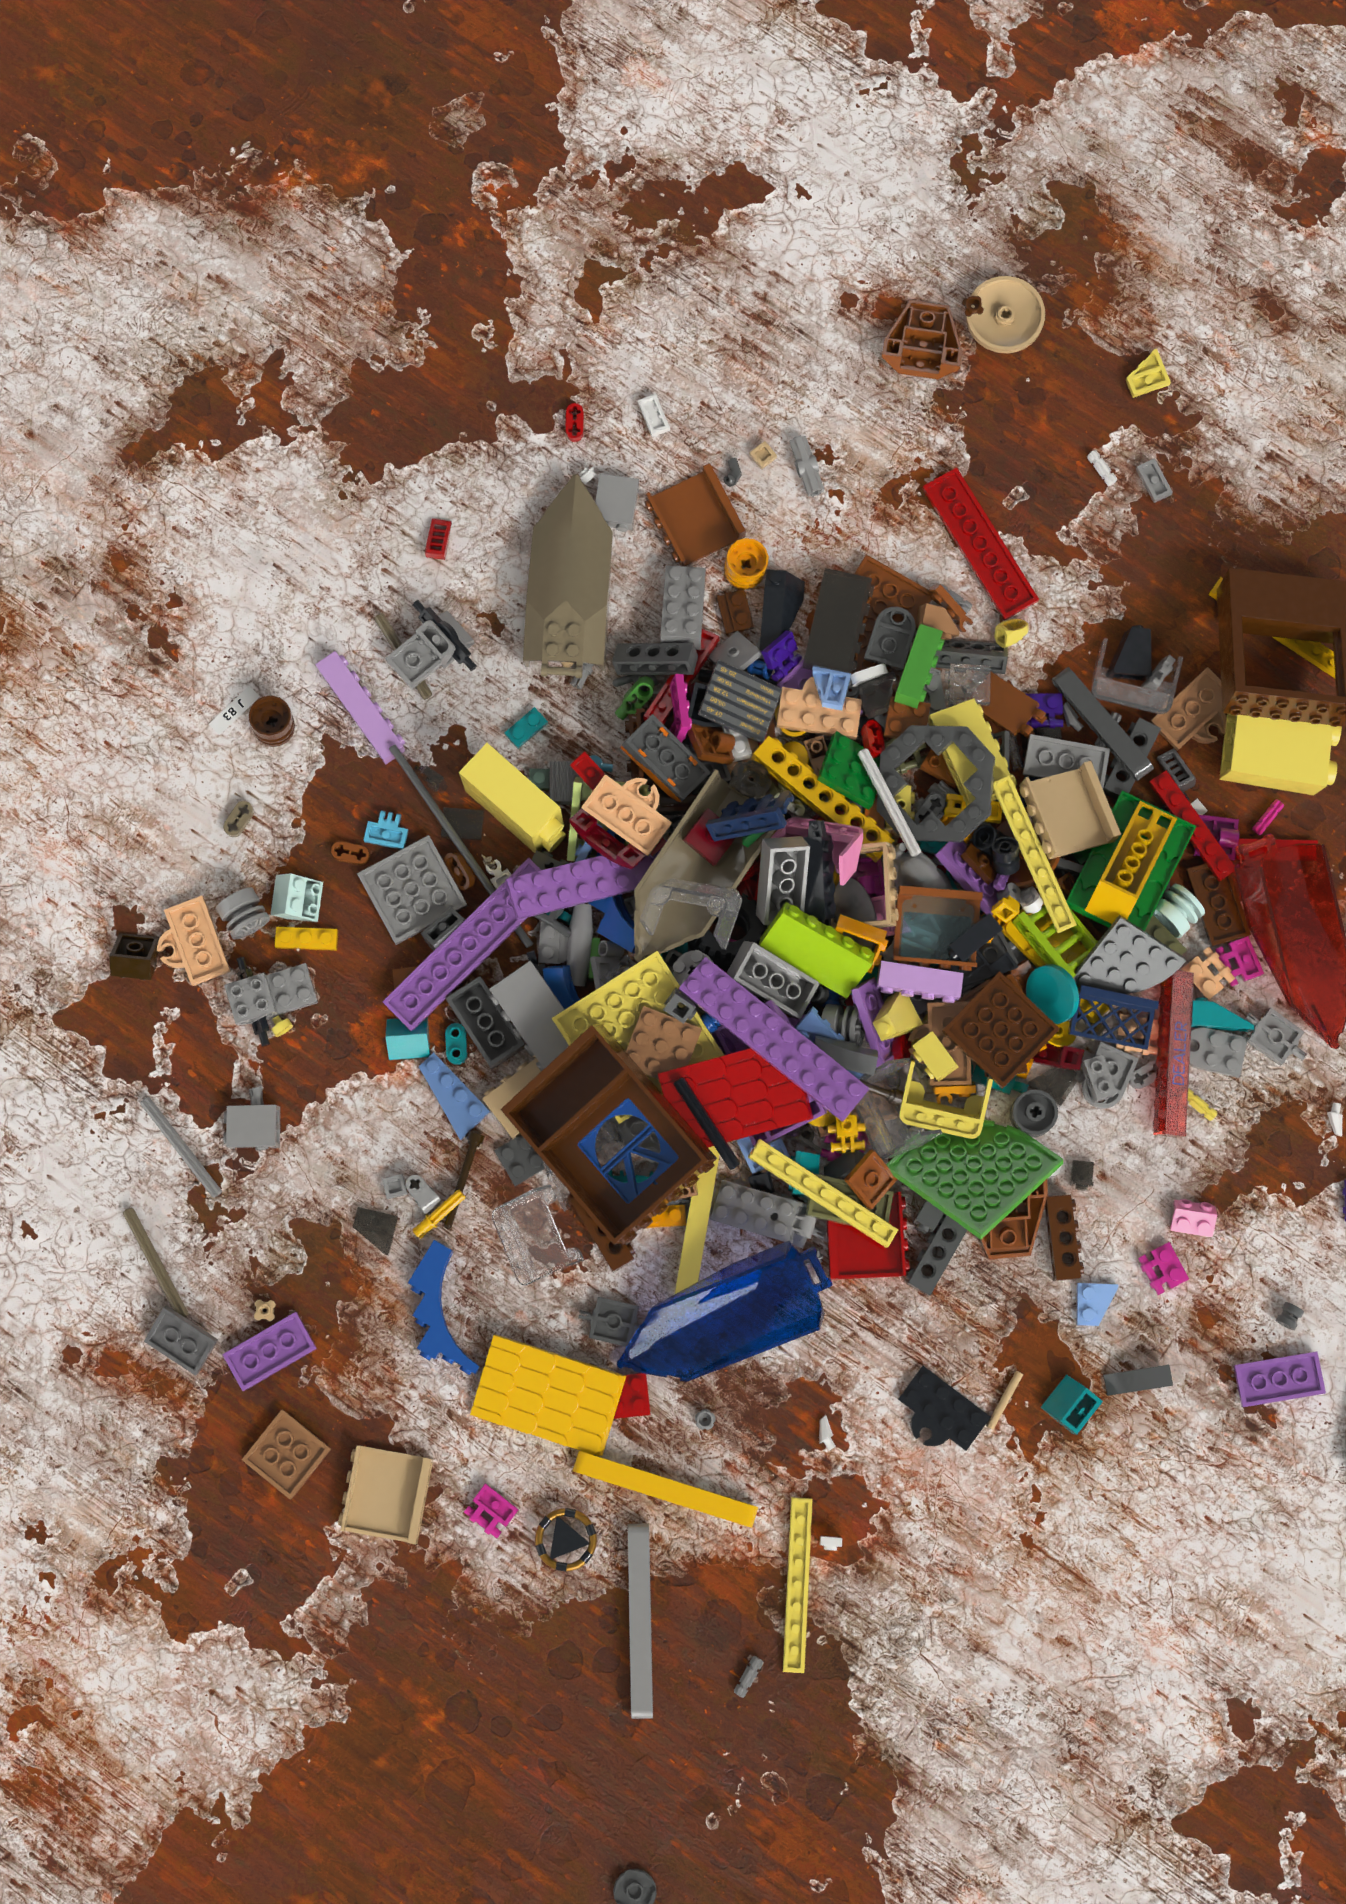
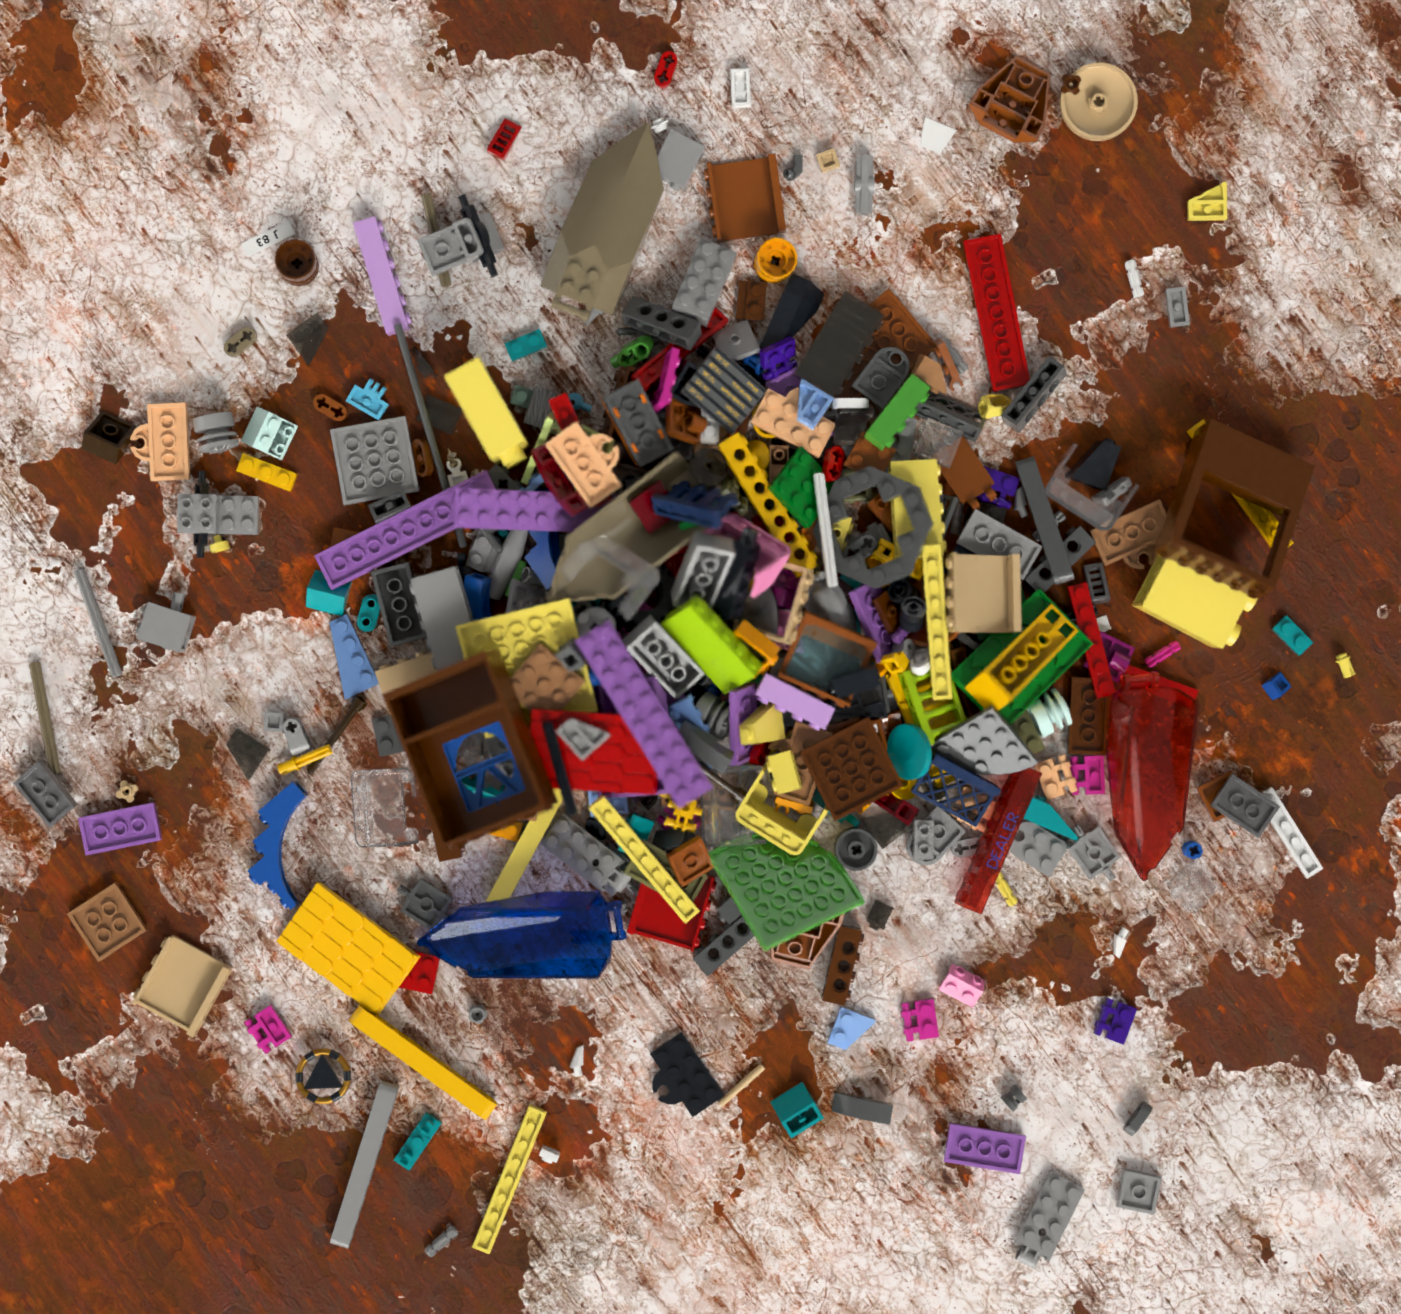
camera: 15 degrees right, 10 degrees up
none -> clear smoke wing [286,313,329,365]
none -> teal plate [394,1112,442,1171]
none -> light grey wing [556,717,611,760]
none -> white sticker [920,117,957,153]
none -> dark grey brick [1001,356,1067,433]

